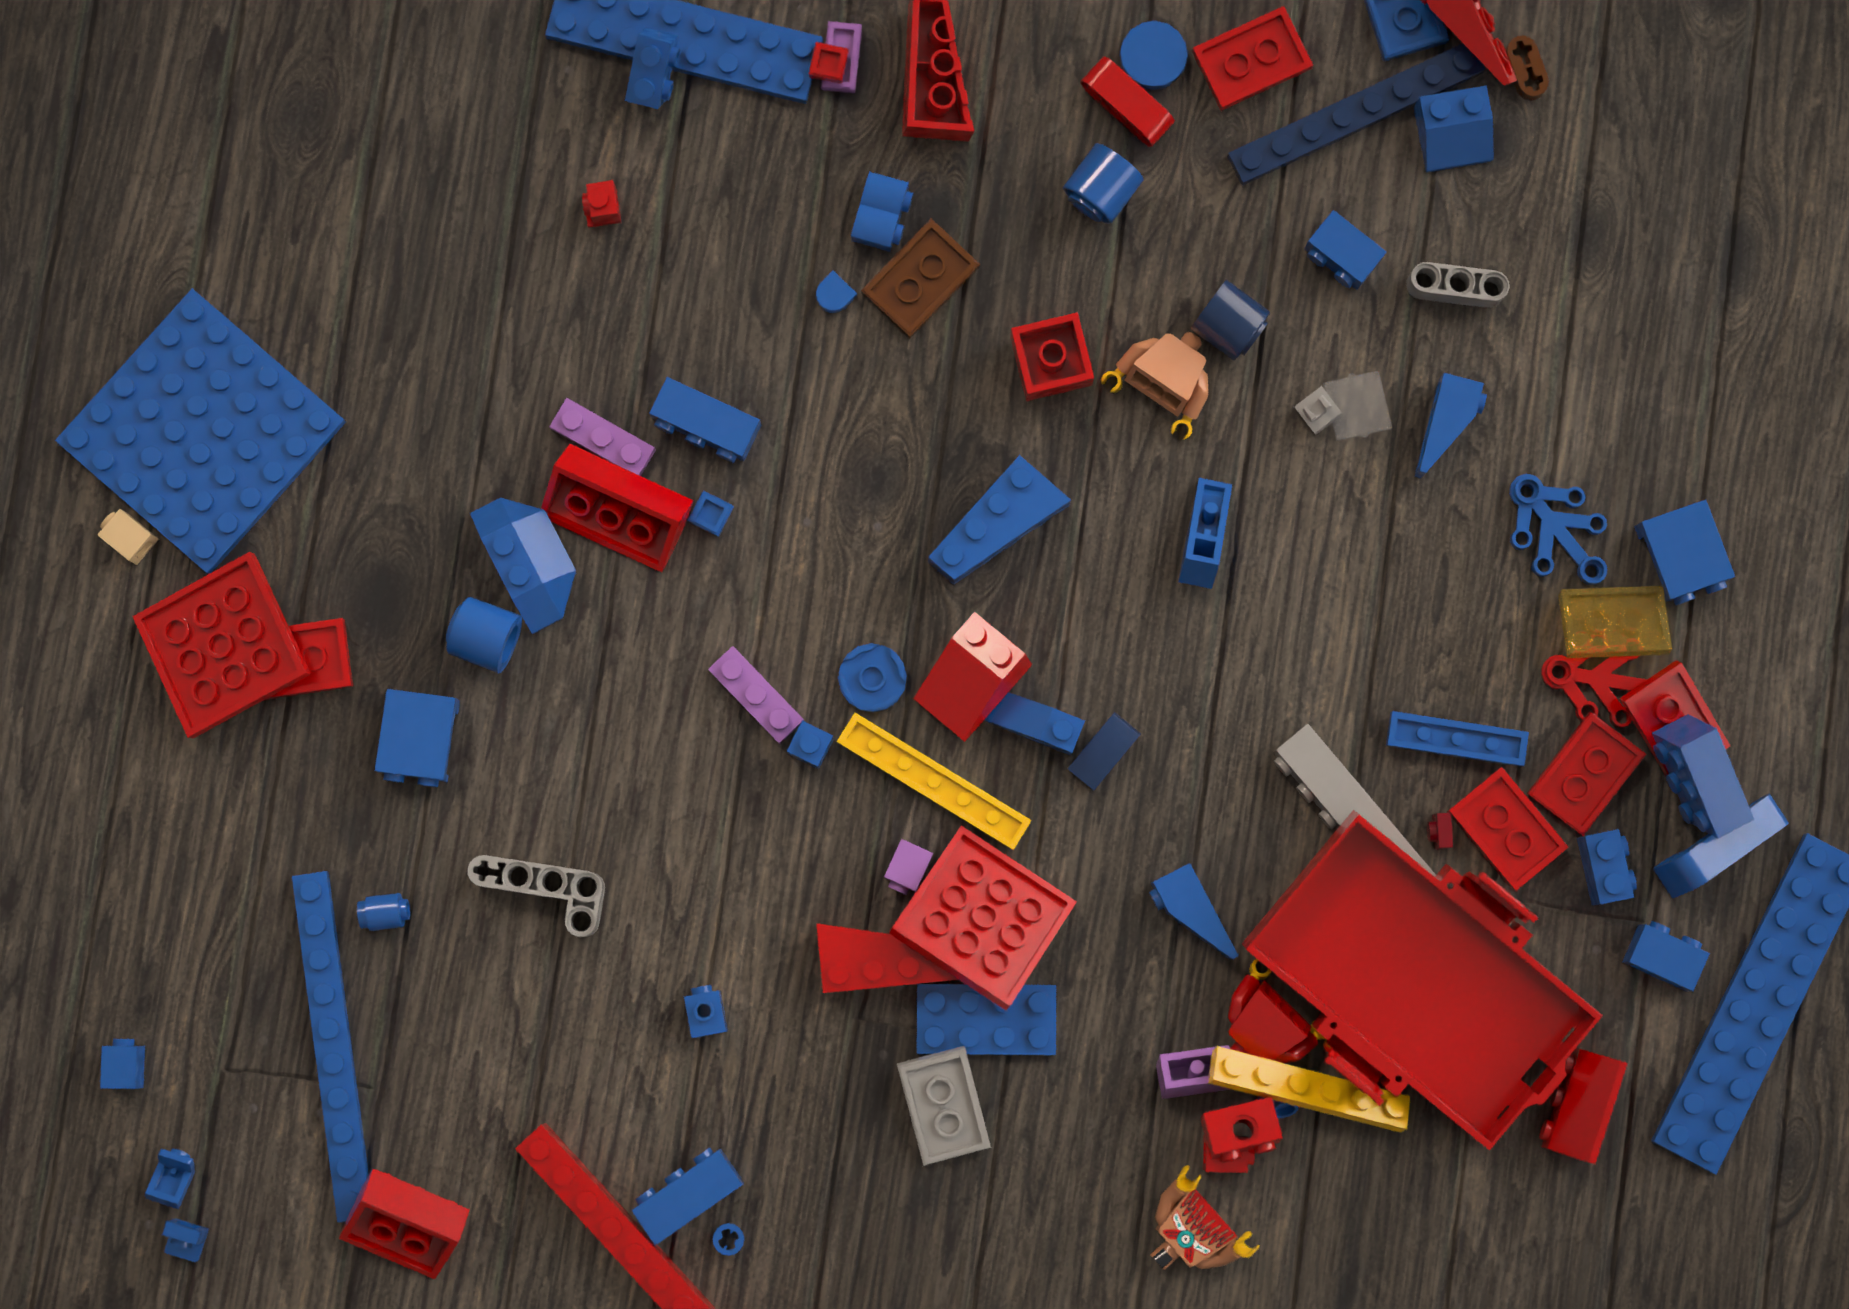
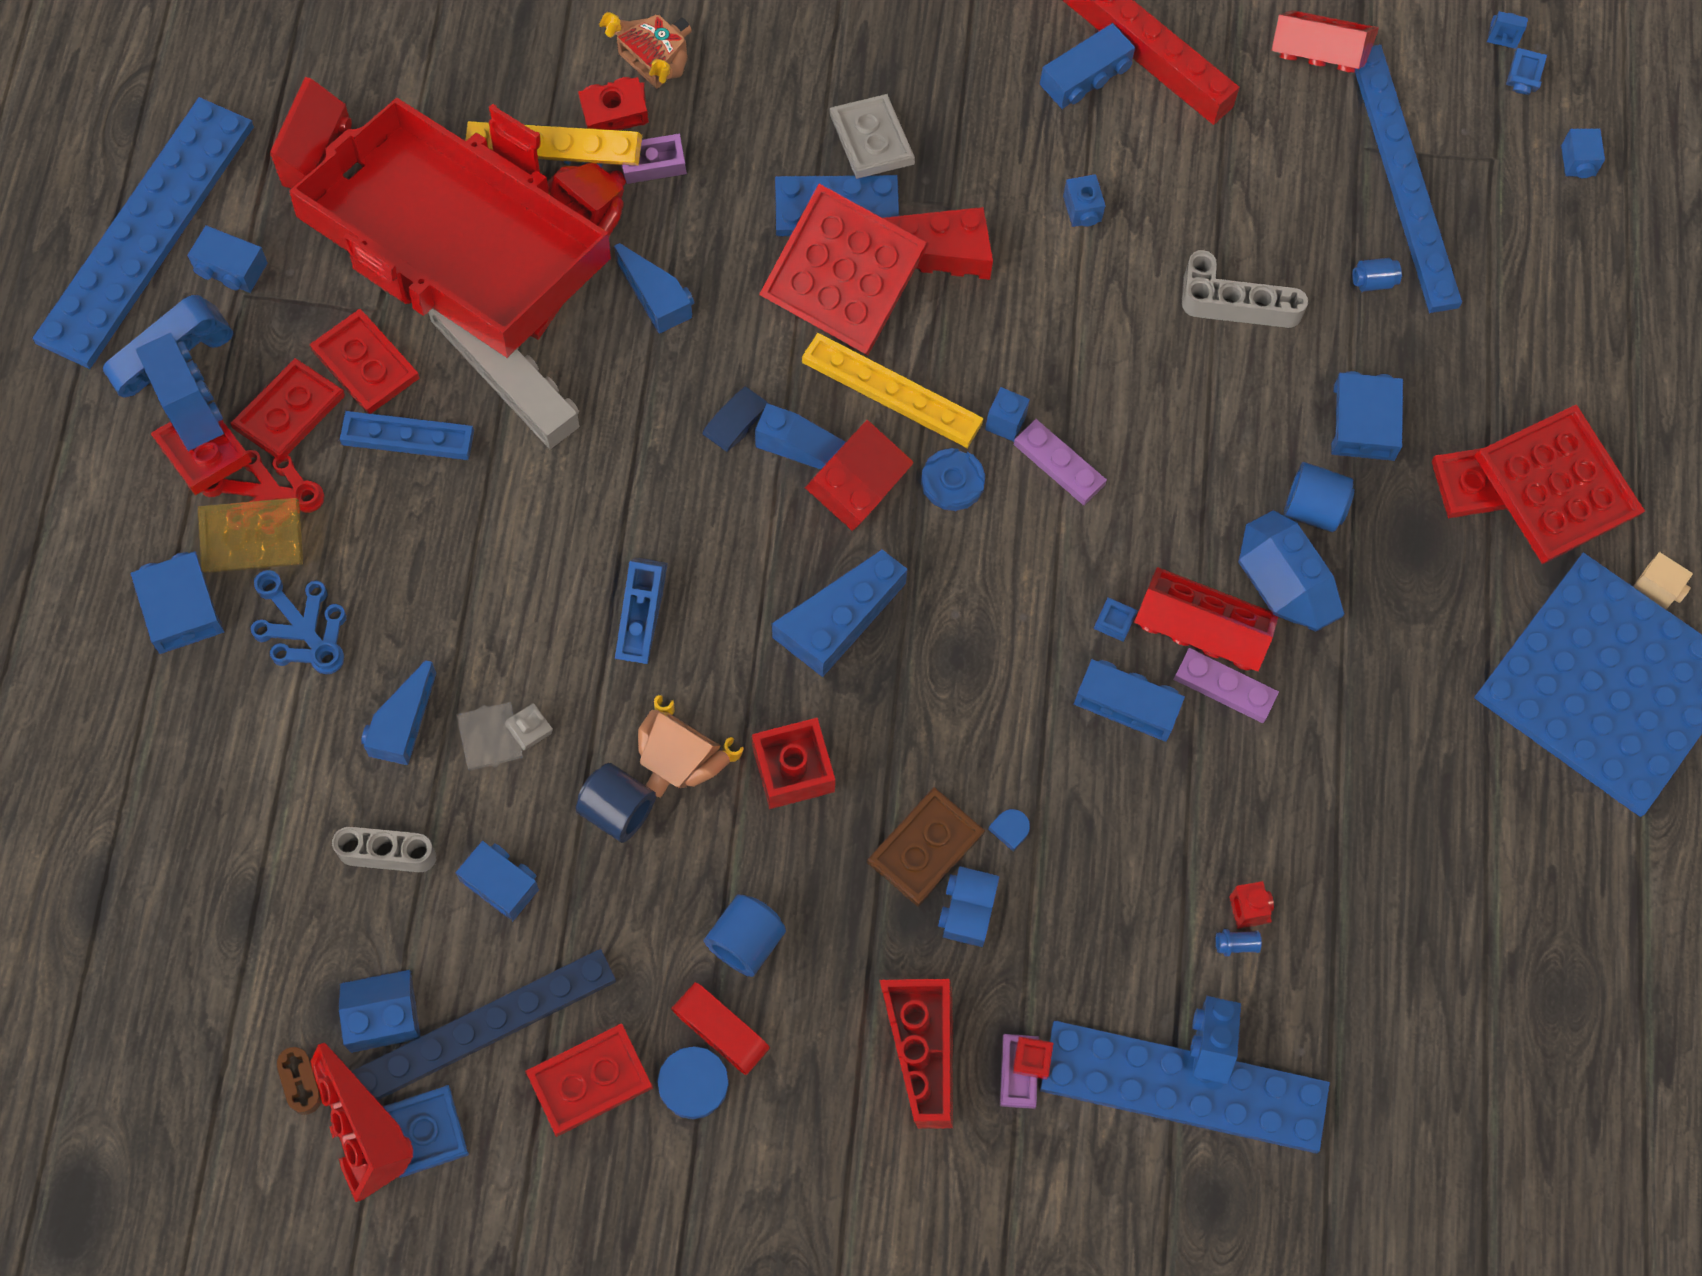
camera: 175 degrees right, 15 degrees down
blue bush [713,1223,744,1256] -> none
medium lavender brick [884,839,933,895] -> none
dark red plate [1427,813,1453,849] -> none
blue brick [1577,829,1637,906] -> none
none -> blue pin [1216,929,1262,956]

